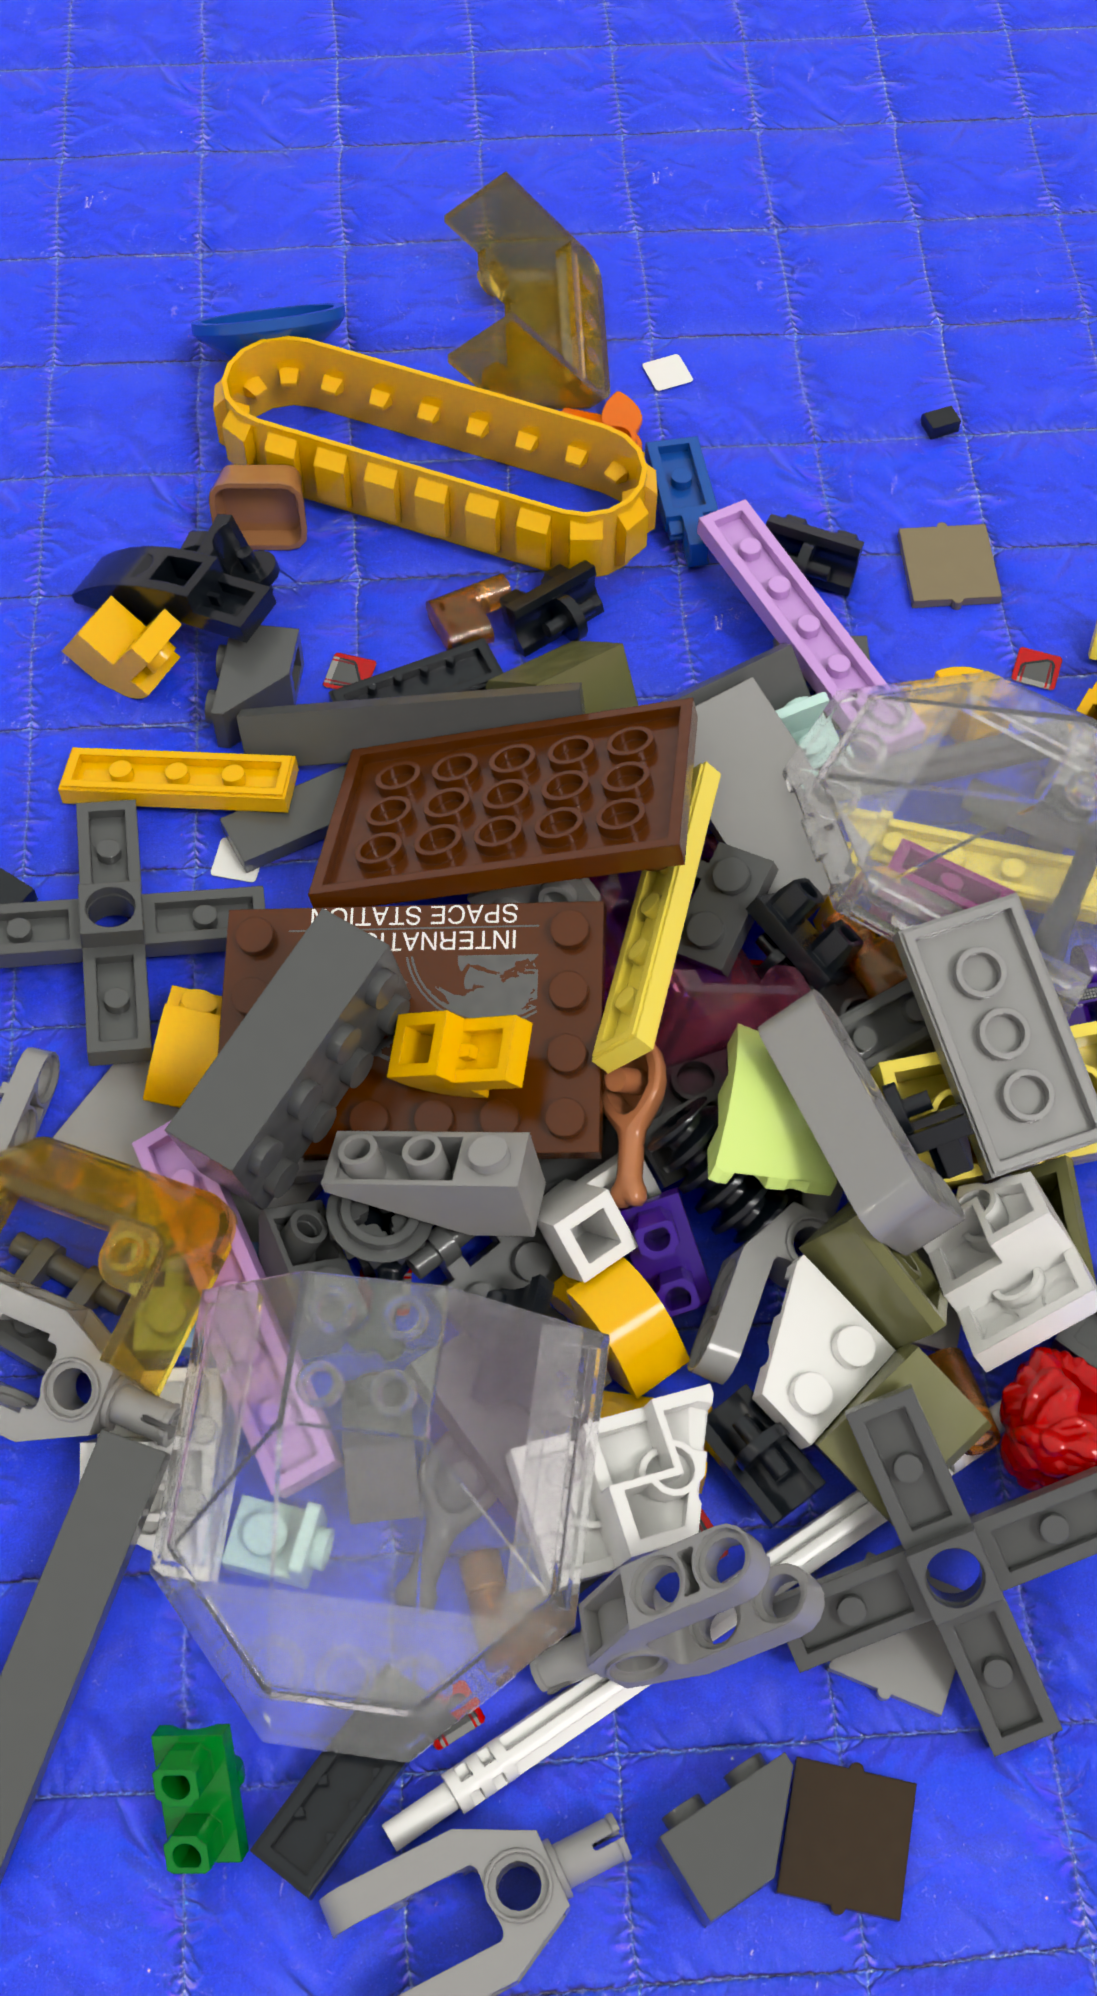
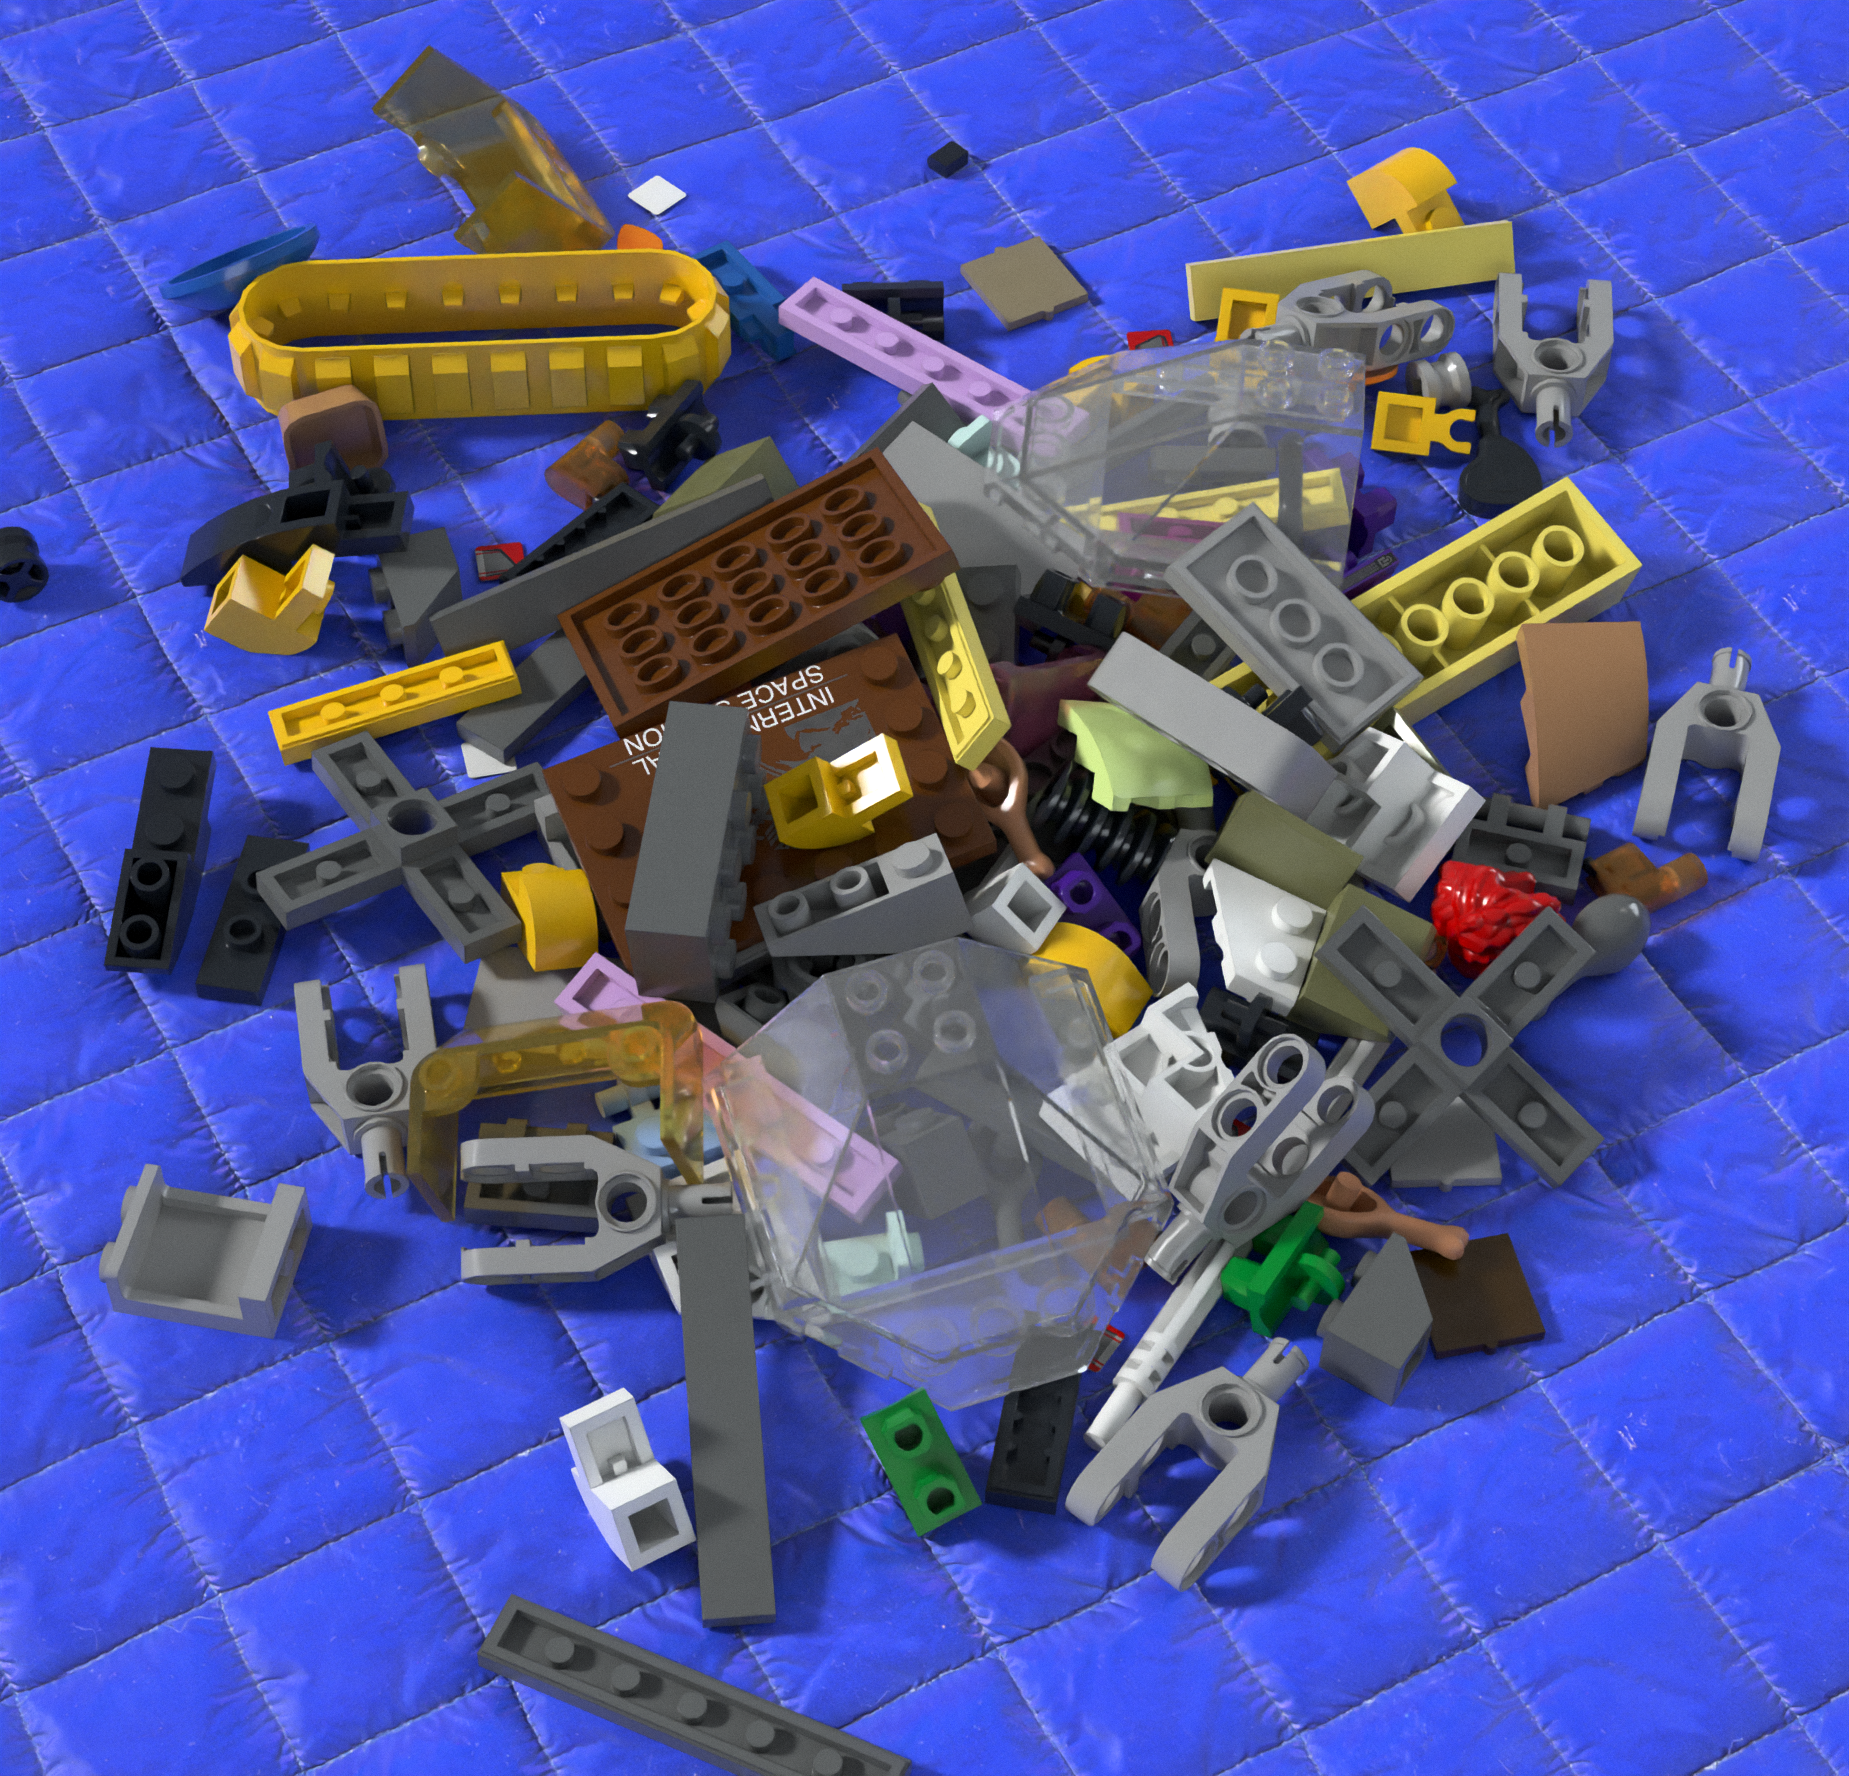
camera: 25 degrees left, 10 degrees down
none -> green hips [1220,1200,1345,1338]
none -> nougat piece [1293,1172,1469,1260]

